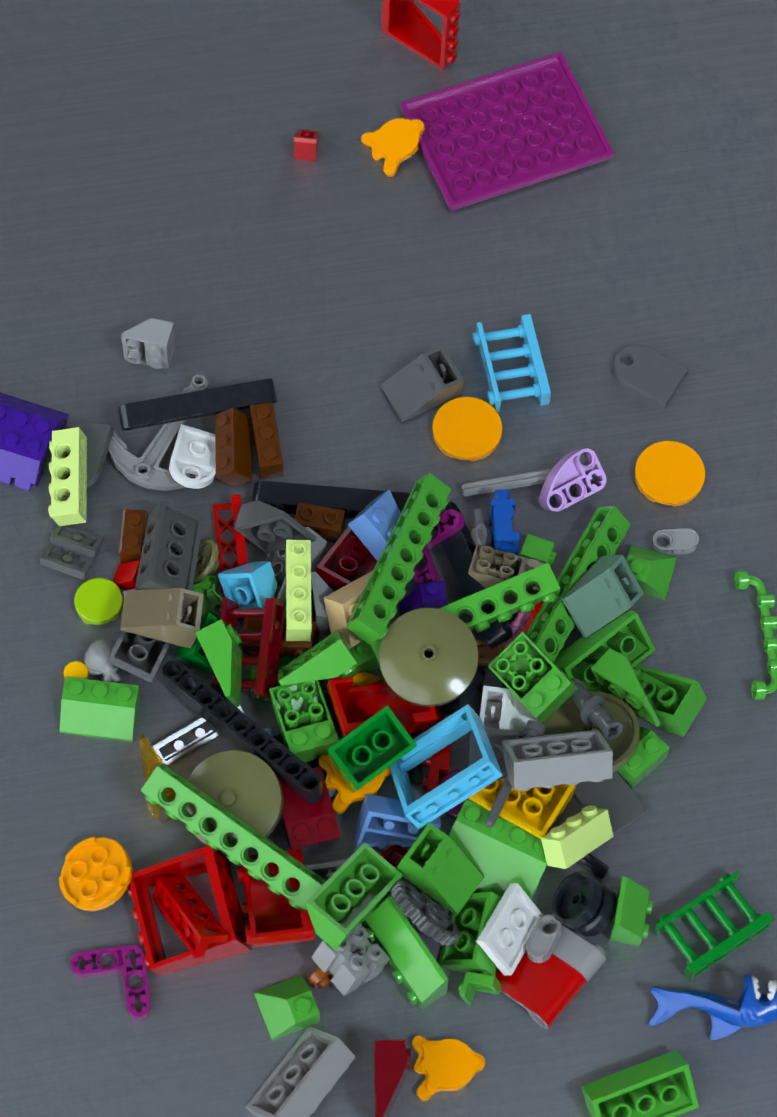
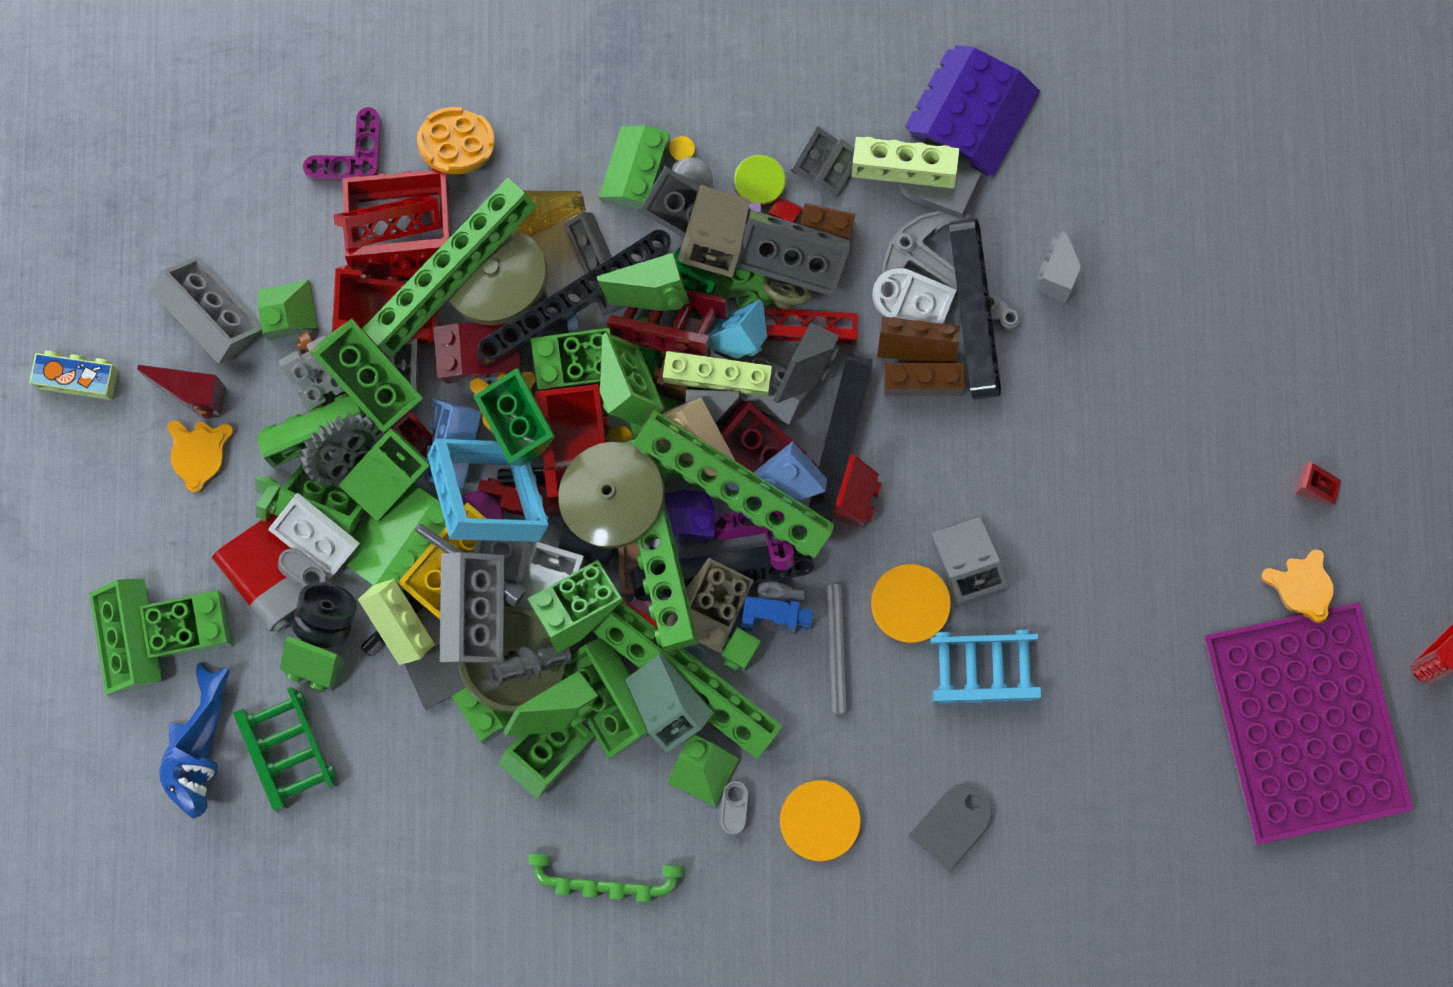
camera: 105 degrees right, 15 degrees up
reddish brown brick [294,502,345,543] -> none
lavender beam [539,448,607,512] -> none
none -> bright green slope [139,590,233,659]
none -> red slope [833,455,882,528]

